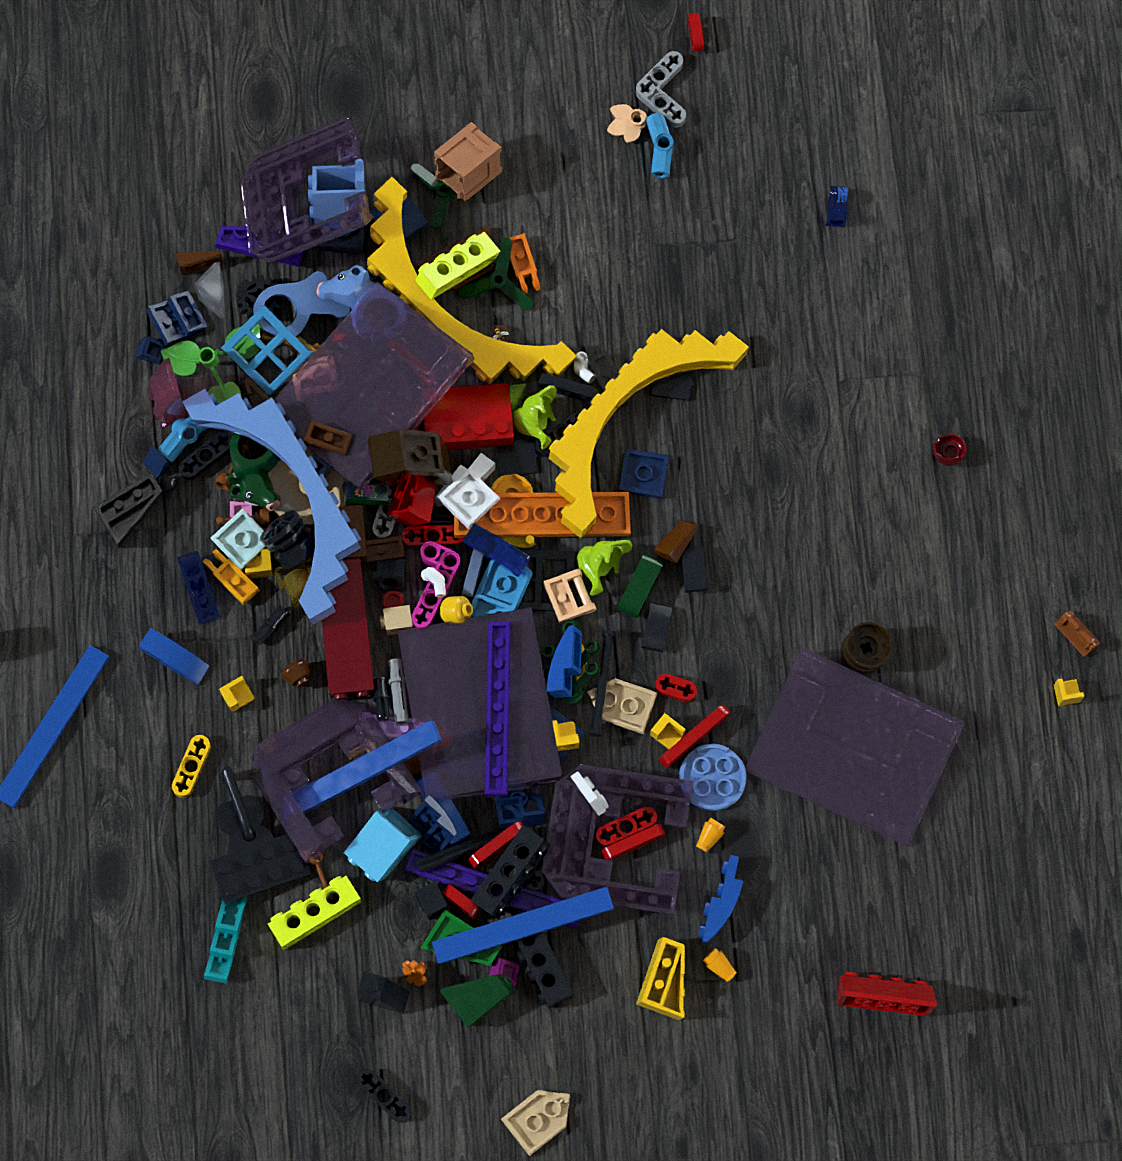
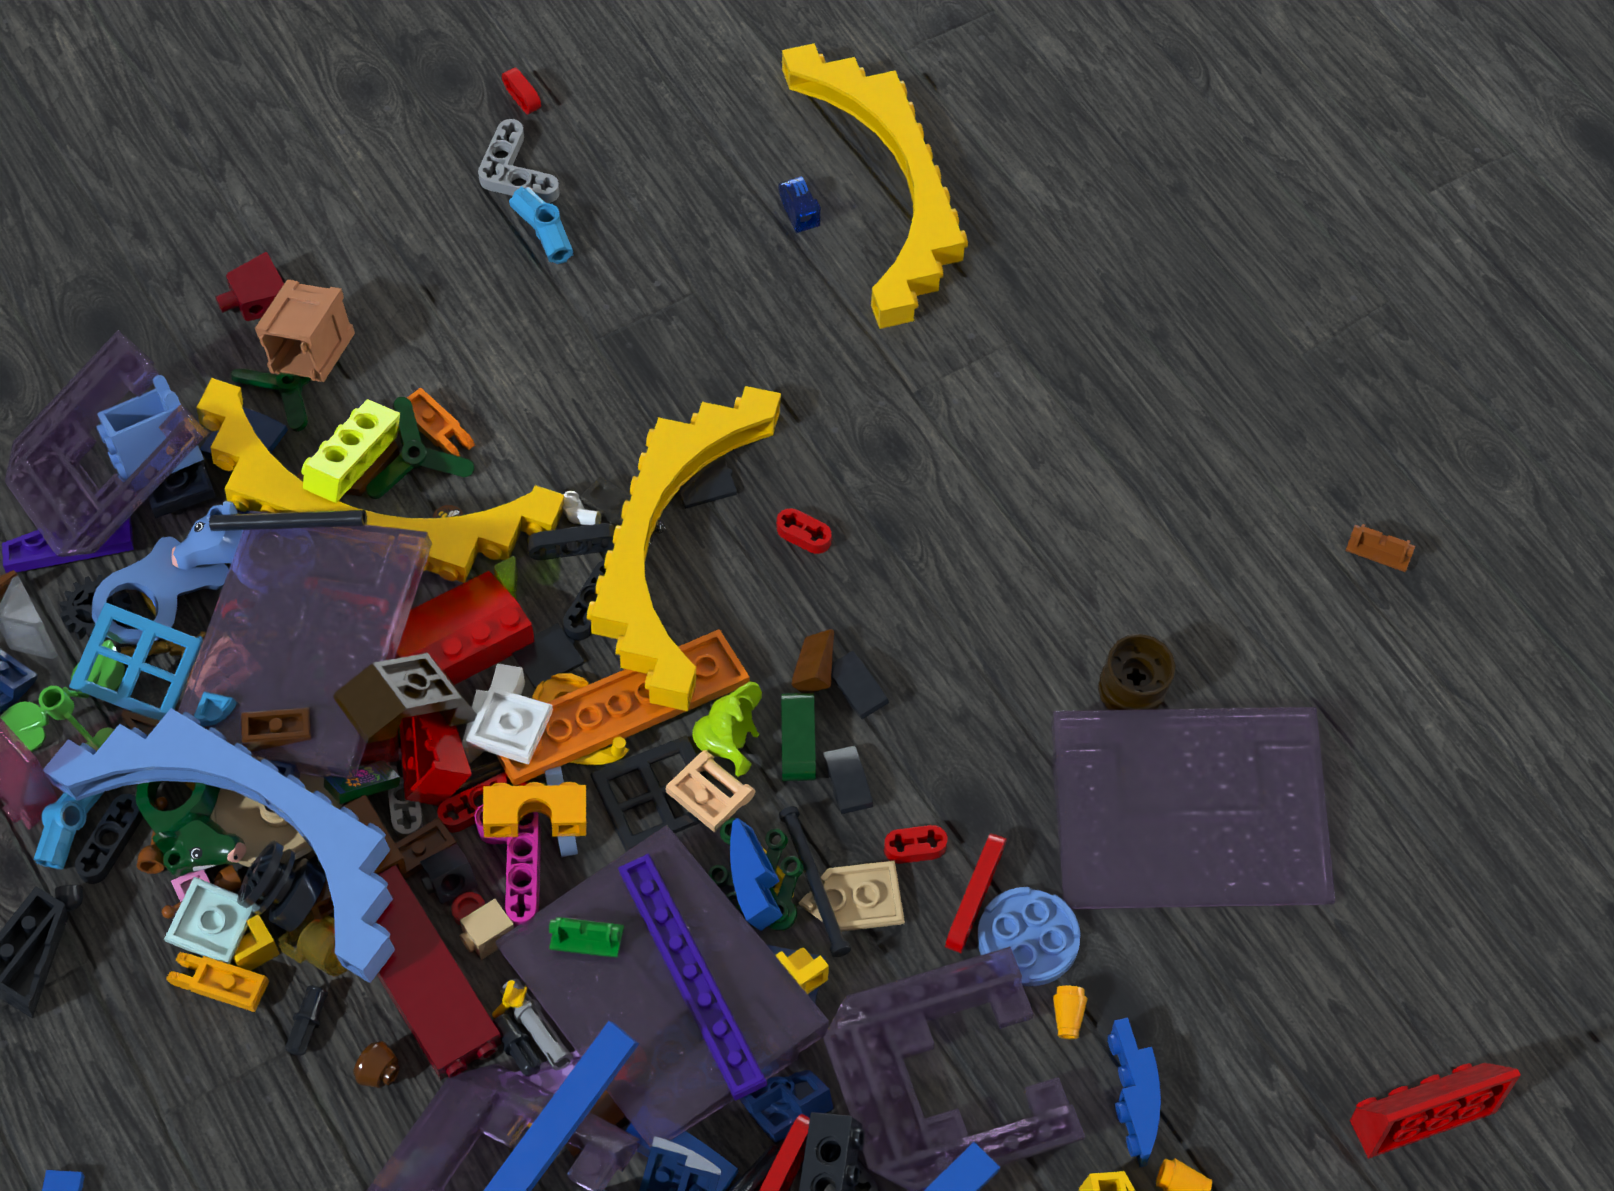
camera: 25 degrees left, 15 degrees down
blue slope [139,628,210,685] -> none
dark blue slope [144,446,170,477] -> none
clear blue slope [177,550,220,624] -> none
yellow panel [219,676,255,713] -> none
white arm [421,567,446,597] -> none
yellow head [439,596,473,625] -> none
clear blue slope [462,523,531,577] -> none
dark azure wing [471,538,533,619] -> none
lime piece [512,385,557,450] -> none
white hinge [570,771,609,816] -> none
red beam [596,807,657,847] -> none
red beam [601,824,666,862] -> none
light nougat plate [607,104,647,143] -> none
dark blue tile [619,449,669,499] -> none
yellow panel [650,713,686,749] -> none
dark red hair [933,434,967,466] -> none
yellow panel [1054,678,1084,706] -> none
none -> dark azure tile [194,692,237,727]
none -> black piece [209,510,367,531]
none -> dark red torso [215,252,284,321]
none -> light orange arch [483,782,586,838]
none -> yellow hand [492,980,528,1019]
none -> green hinge [549,917,624,958]
none -> red beam [777,508,832,554]
none -> yellow arch [782,43,968,329]

